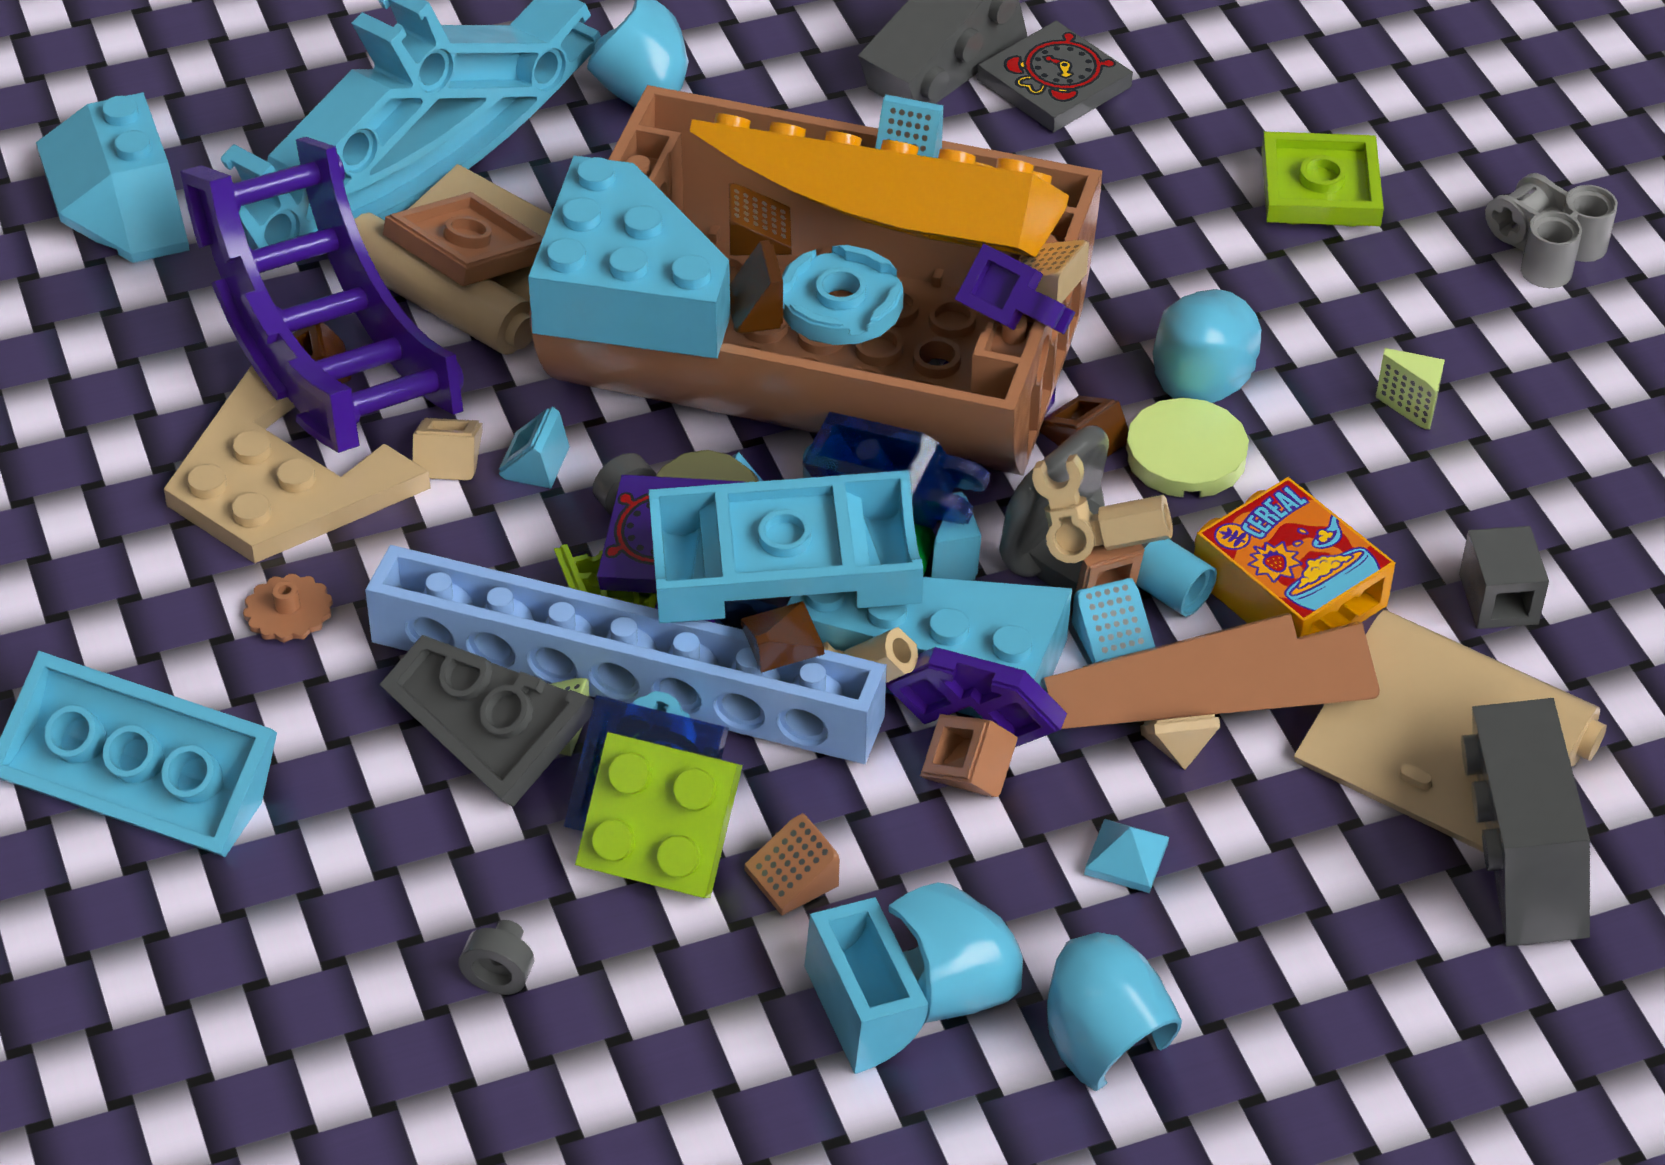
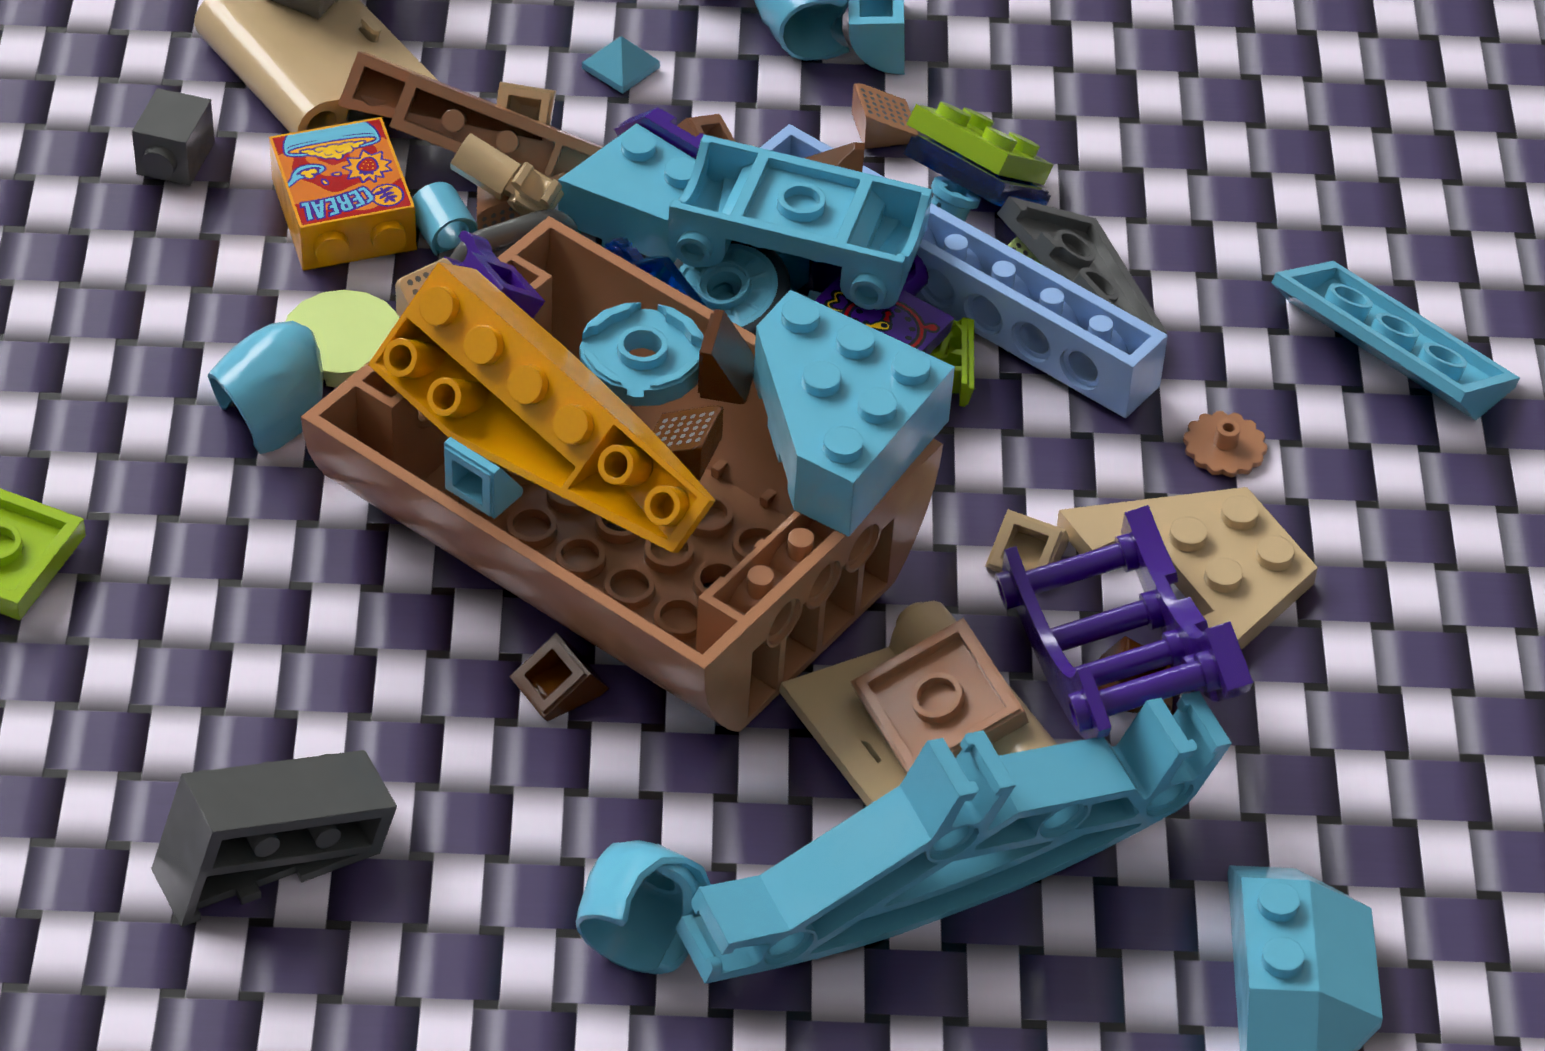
camera: 160 degrees left, 0 degrees up
dark grey tile [458,920,534,995] -> none
medium azure slope [499,406,570,489] -> none
dark grey tile [977,20,1133,133] -> none
yellowish green slope [1376,348,1445,430] -> none

